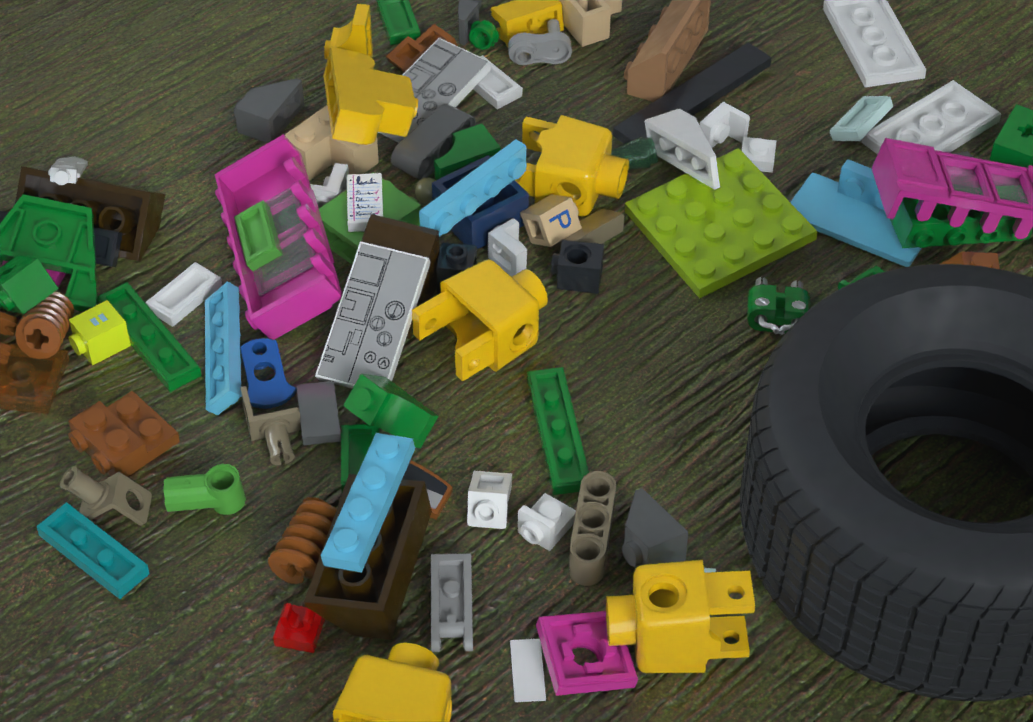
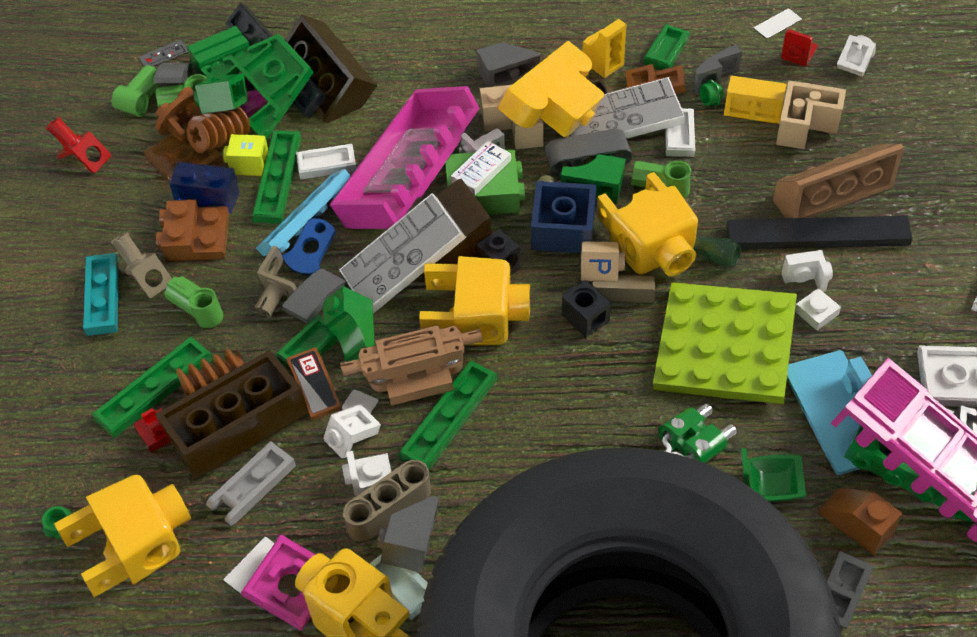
camera: 45 degrees right, 5 degrees up
white piece [48,156,88,185] -> none
bright green tile [234,200,283,271] -> none
medium azure plate [321,433,415,573] -> none
medium azure plate [419,139,527,237] -> none
white bracket [488,218,527,277] -> none
light grey piece [508,19,572,65] -> none
white slope [645,109,720,189] -> none
light aqua tile [830,96,893,141] -> none
none -> green tile [91,336,212,438]
none -> clear blue brick [169,162,240,213]
none -> medium nougat piece [340,325,483,406]
none -> white sticker [342,390,378,413]
none -> bright green piece [632,161,691,198]

